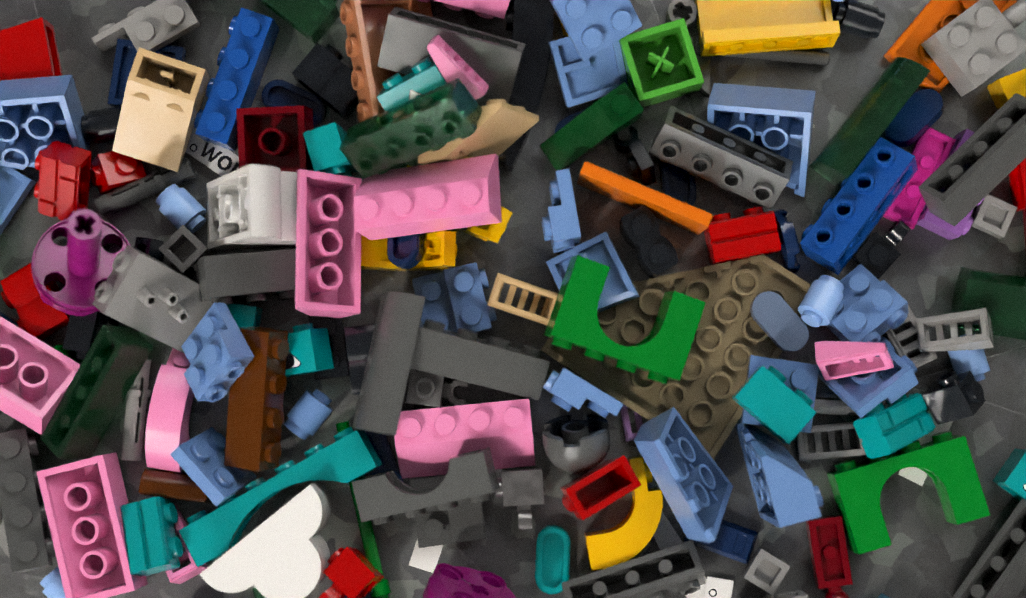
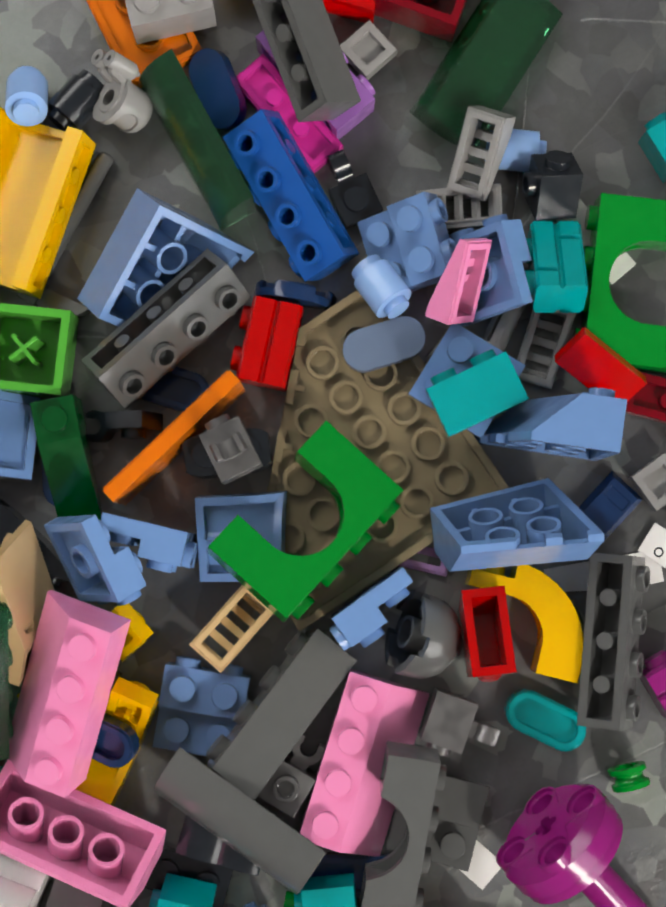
camera: 70 degrees left, 0 degrees up
none -> medium blue plate [44,514,147,606]
none -> light grey piece [91,49,153,133]
none -> flat silver brick [199,414,263,485]
none -> red tile [554,327,647,402]

